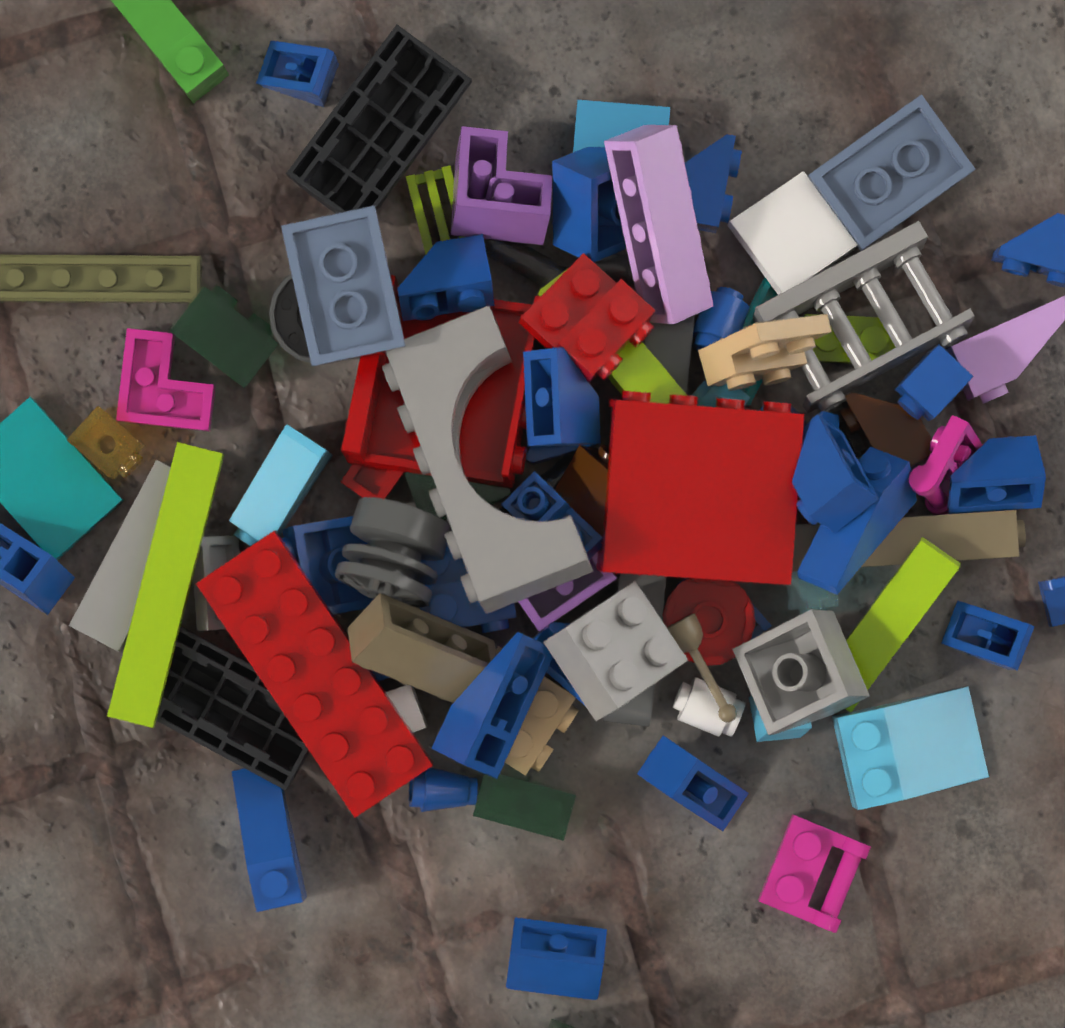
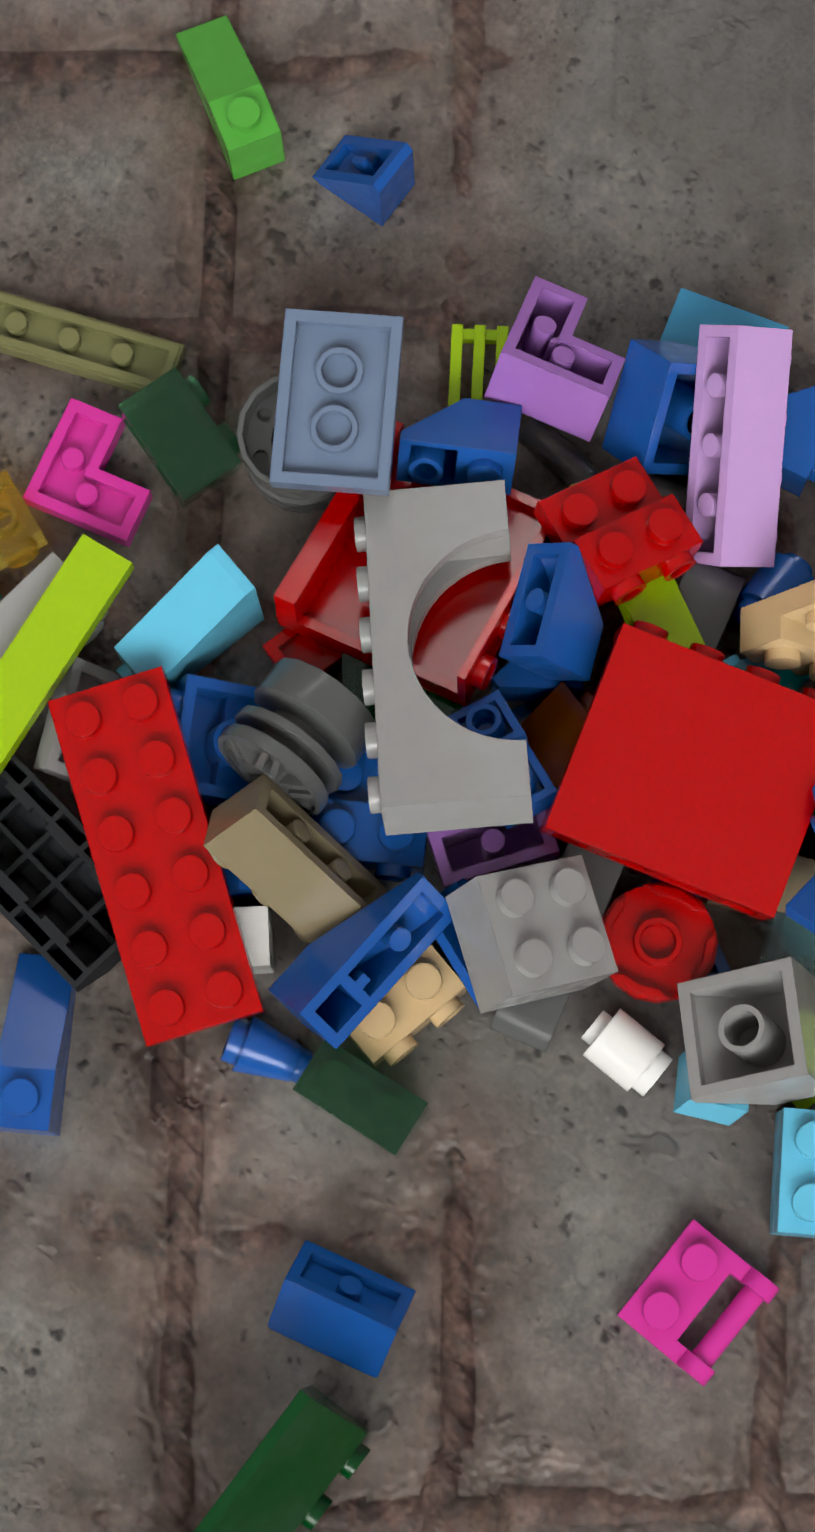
camera: 20 degrees right, 10 degrees down
black piece [286,24,472,214] -> none
blue slope [637,735,749,831] -> none
dark tan hinge [667,613,737,722] -> none

